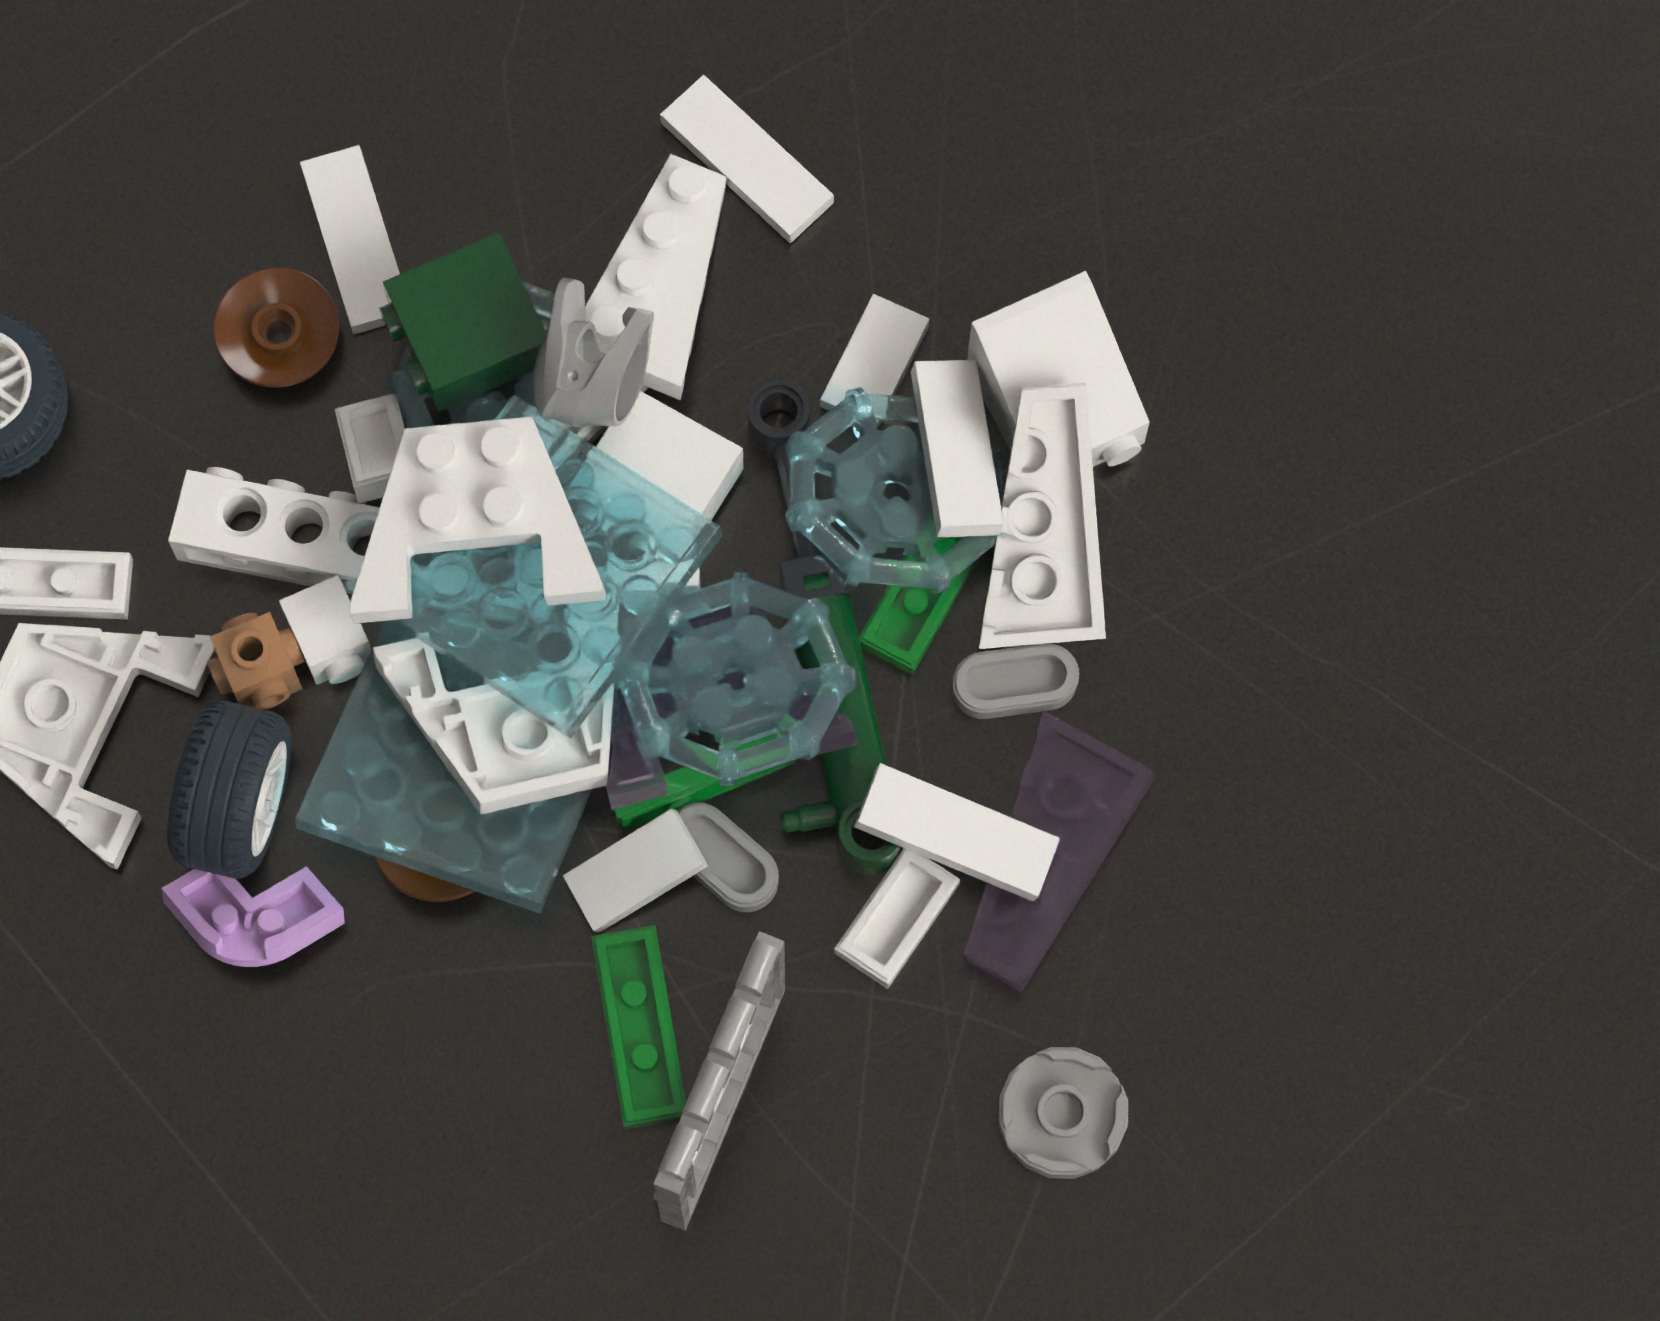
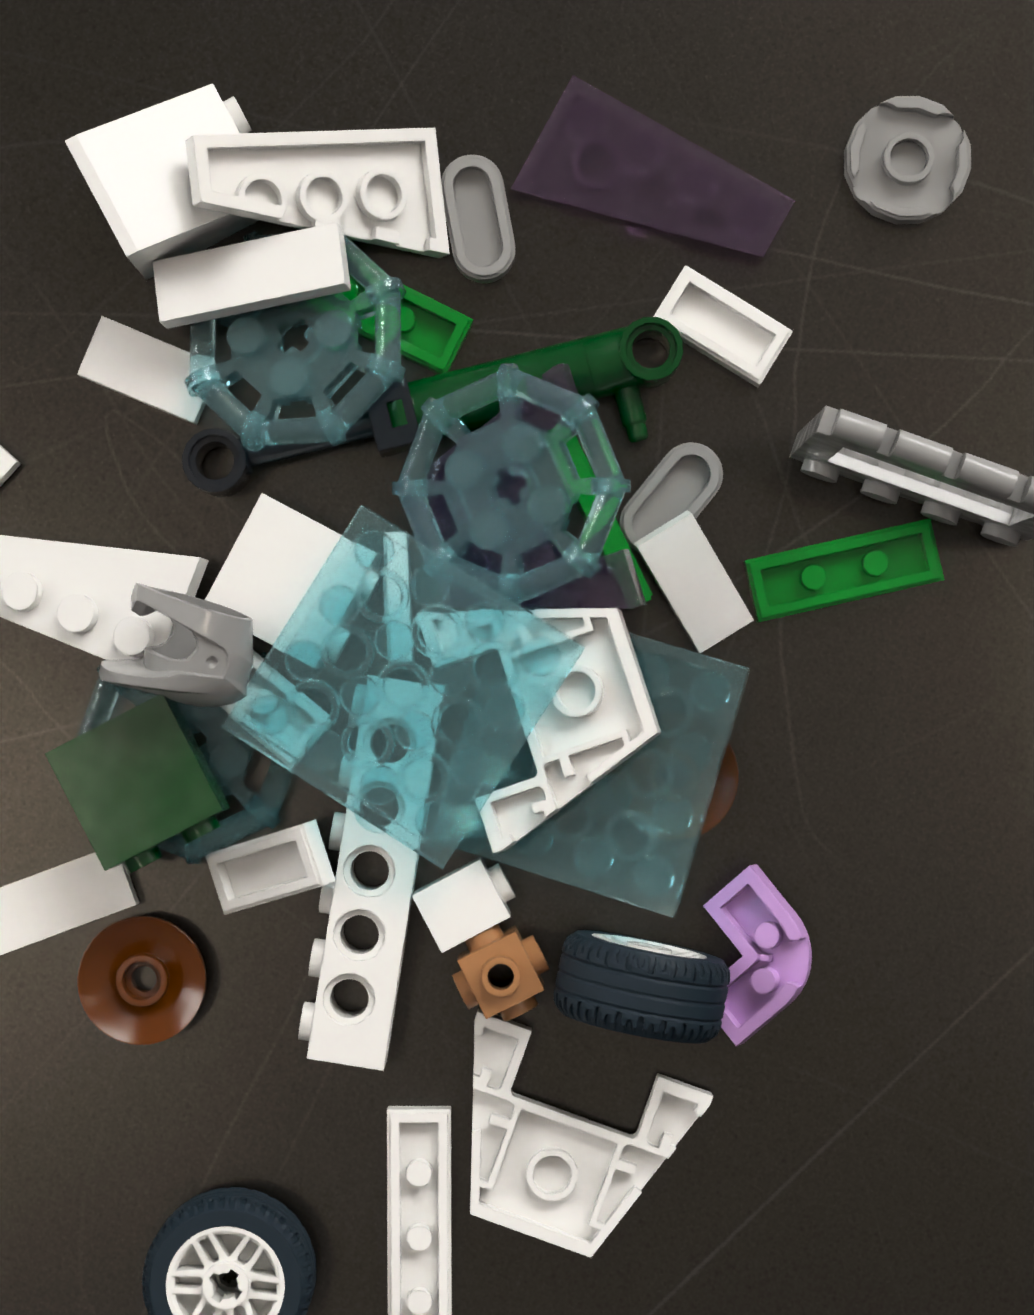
camera: 90 degrees left, 15 degrees up
white wing [349,417,606,624] -> none
white tile [854,763,1060,902] -> none

